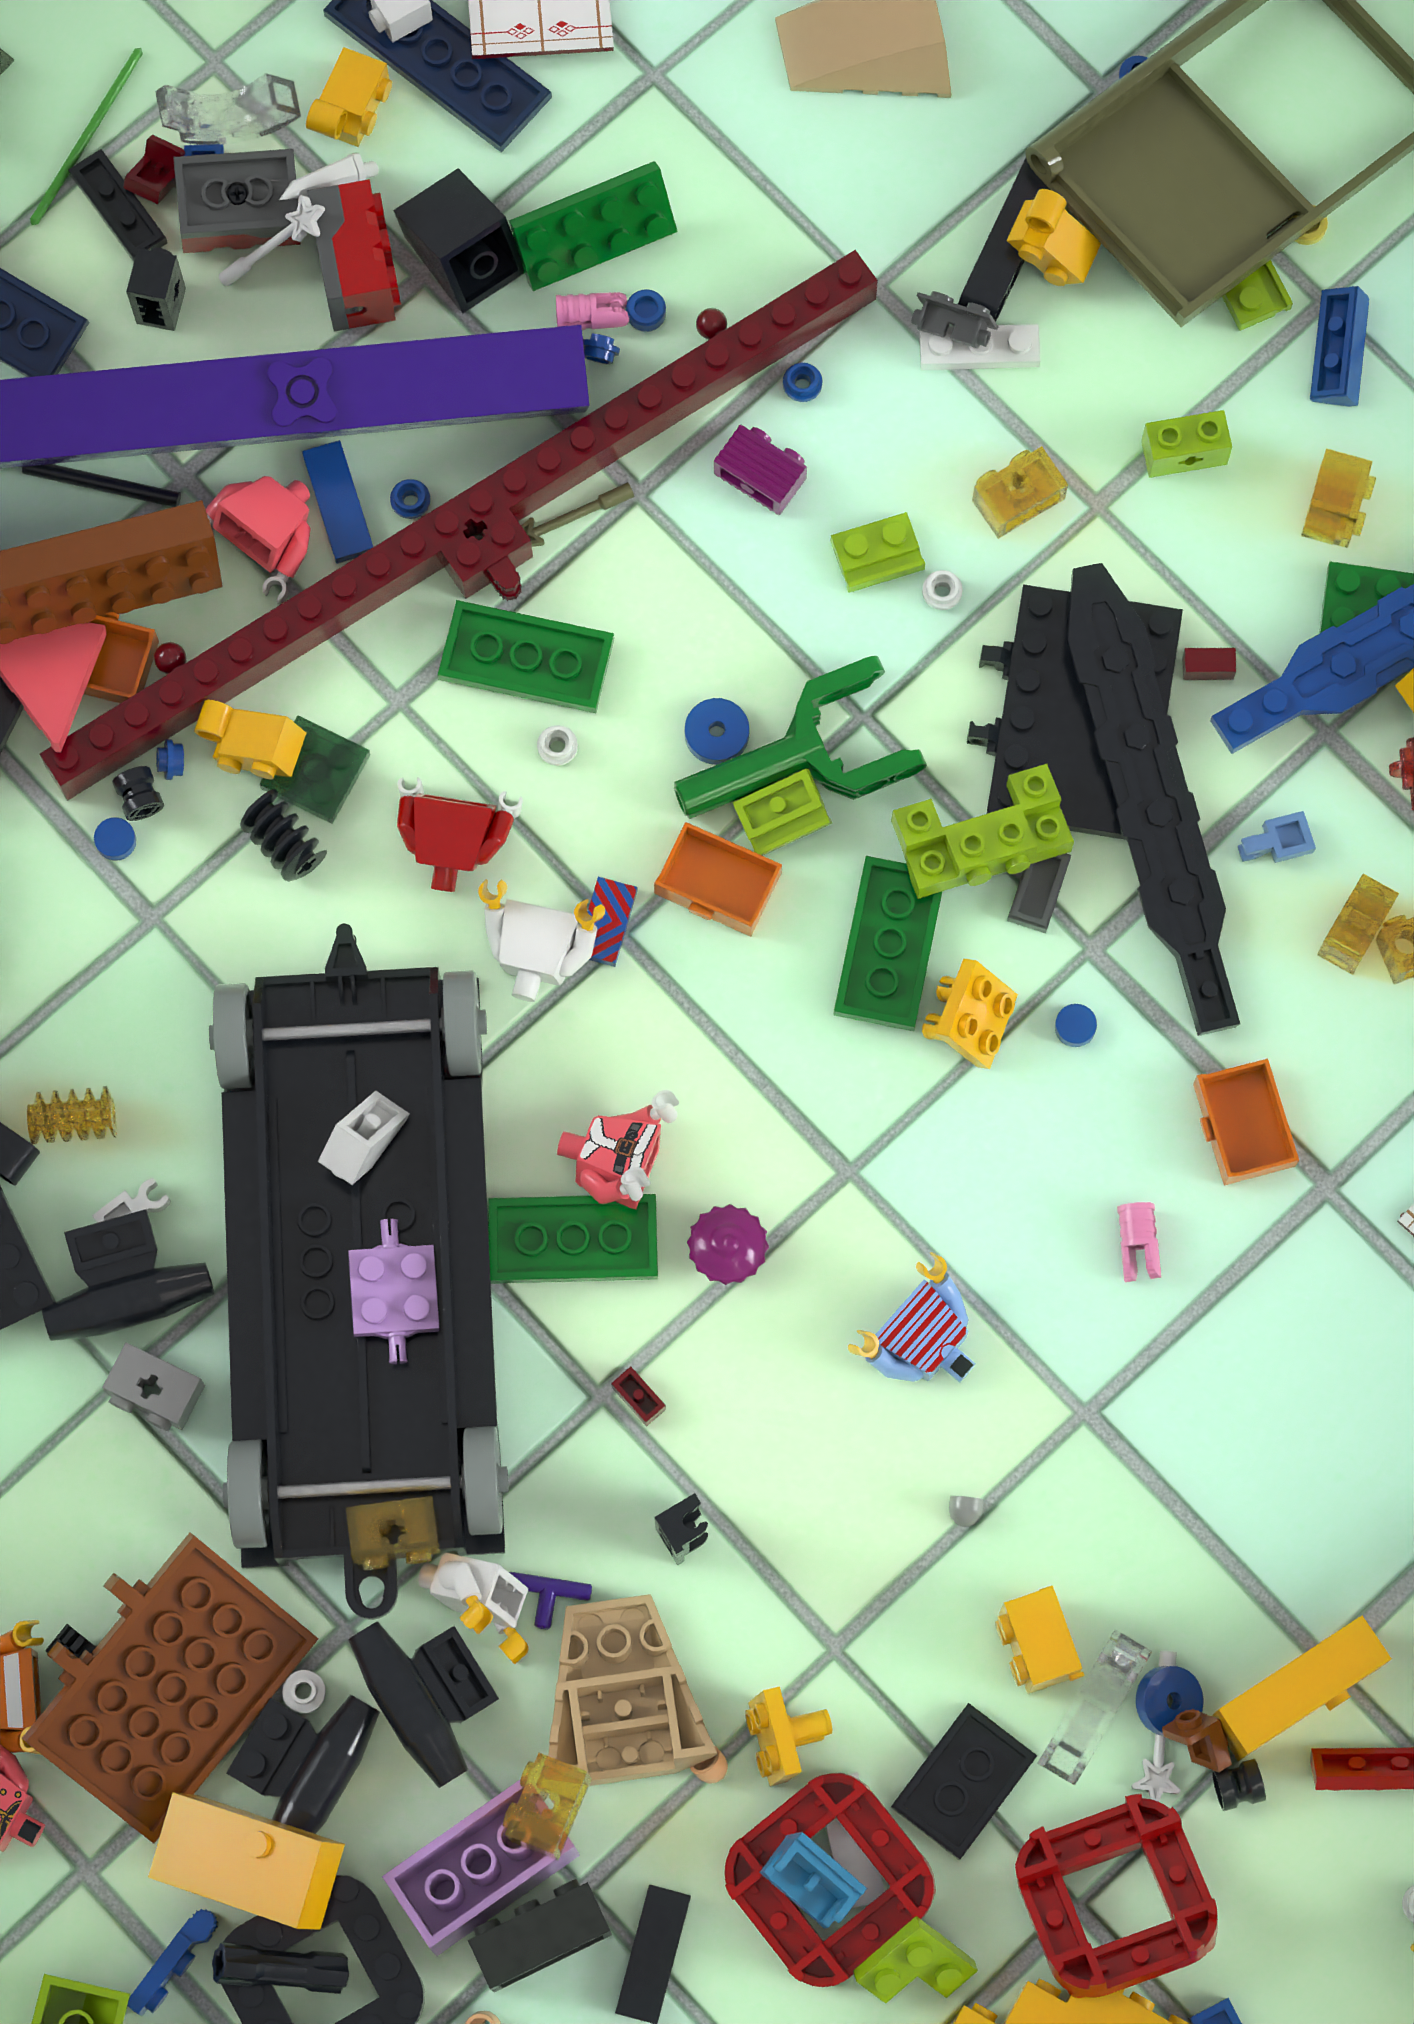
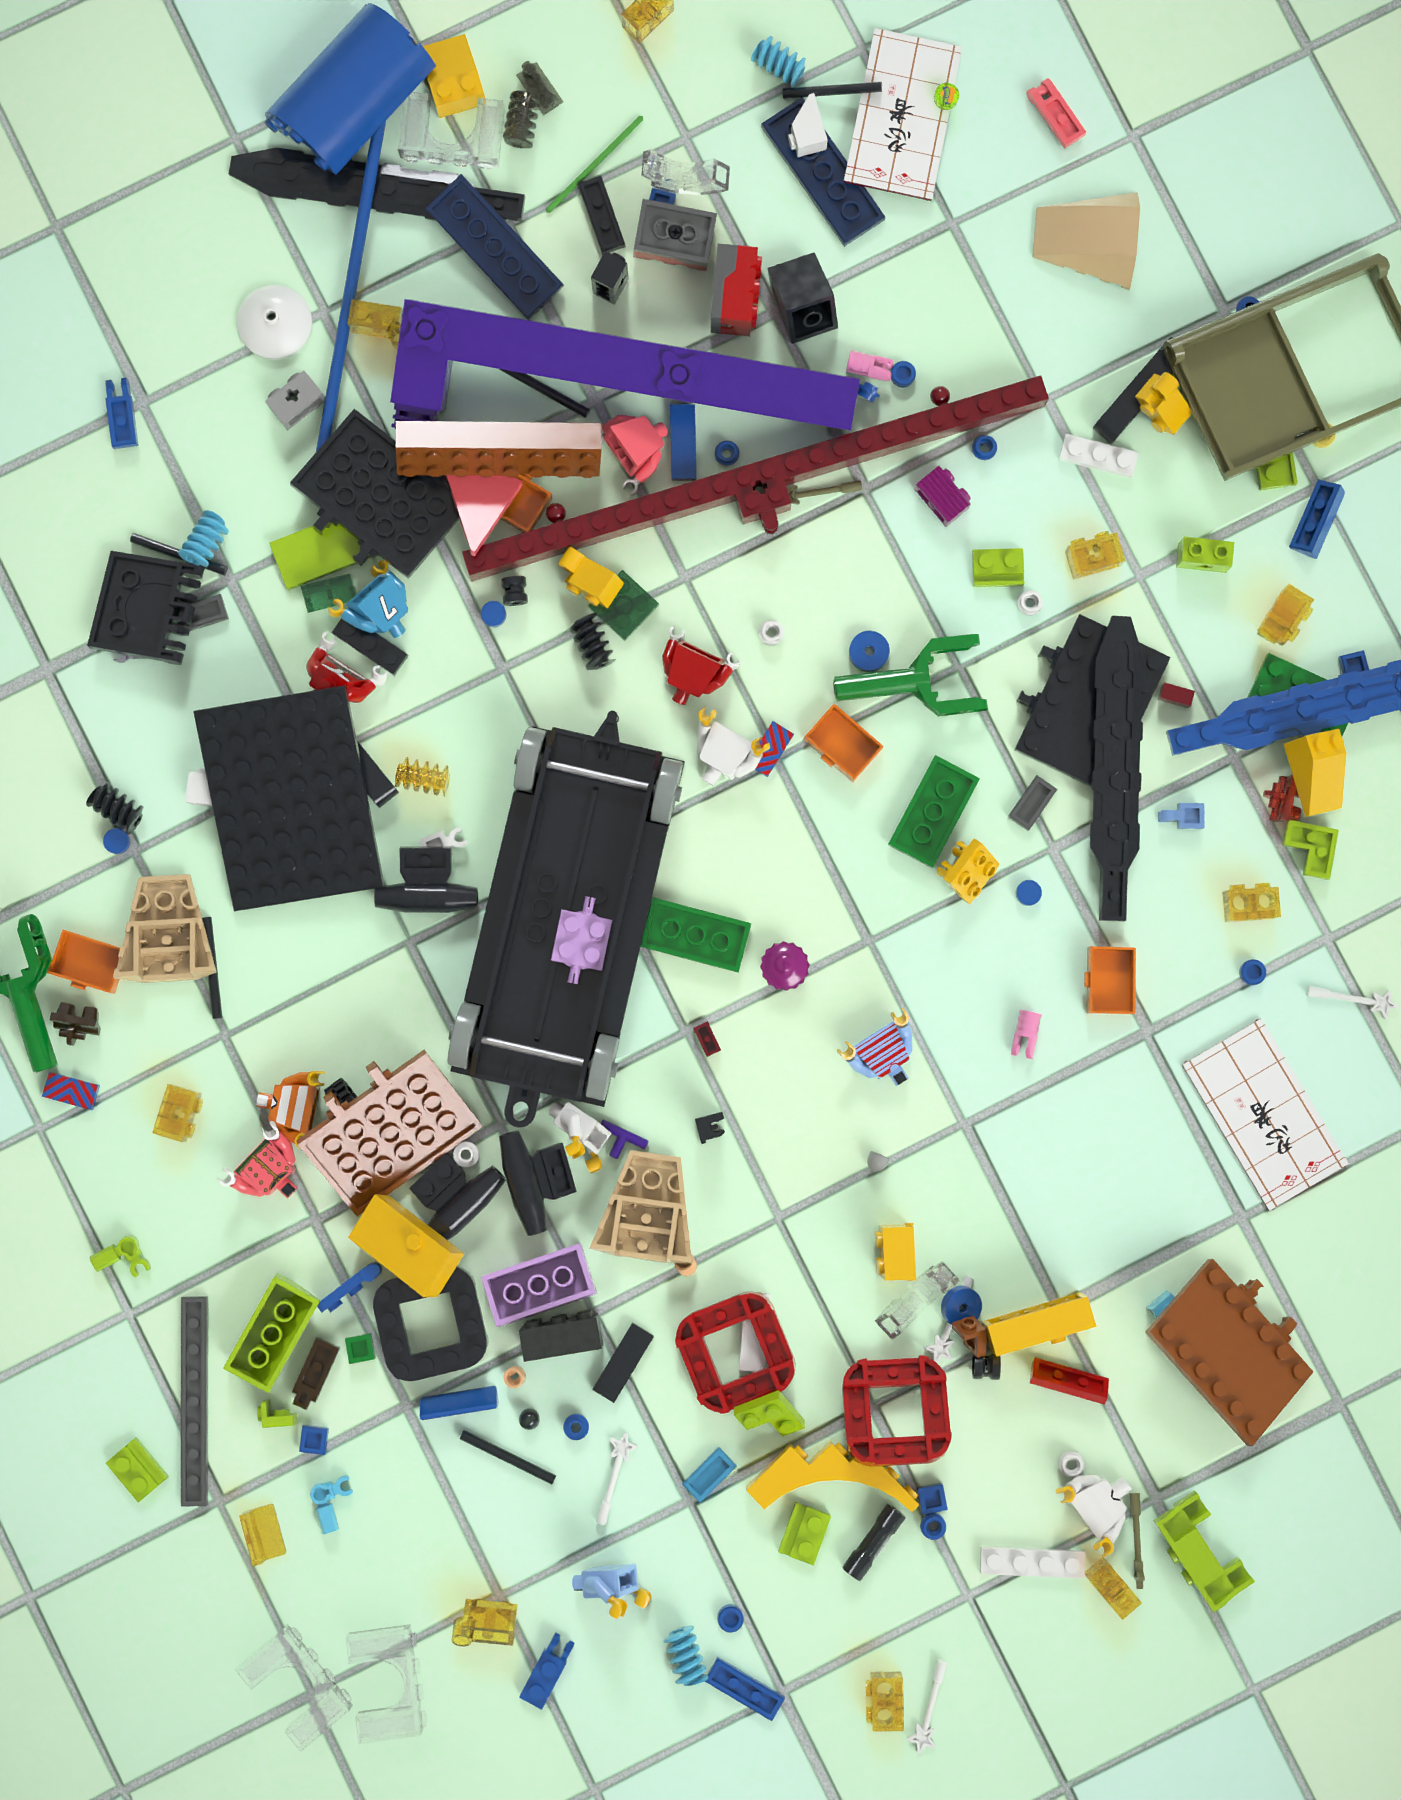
camera: 15 degrees right, 10 degrees up
light grey brick [102,1342,206,1432] -> none
dark red bracket [123,135,185,205] -> none
blue plate [156,739,184,780] -> none
black axle [212,1943,349,1994] -> none
white piece [219,195,325,287] -> none
white bar [279,152,379,200] -> none
yellow hinge [306,47,392,147] -> none
white slope [318,1091,410,1185] -> none
clear yellow brick [346,1496,441,1570] -> none
green plate [438,600,615,714] -> none
clear yellow brick [503,1753,592,1861] -> none
green plate [509,161,678,291] -> none
torso [557,1089,679,1209] -> none
lime plate [733,769,833,856] -> none
yellow plate [745,1686,833,1787] -> none
dark azure hinge [759,1832,867,1929] -> none
black tile [890,1703,1038,1861] -> none
lime bracket [891,764,1074,899] -> none
dark grey hinge [911,291,998,348] -> none
clear yellow brick [1317,873,1399,975] -> none

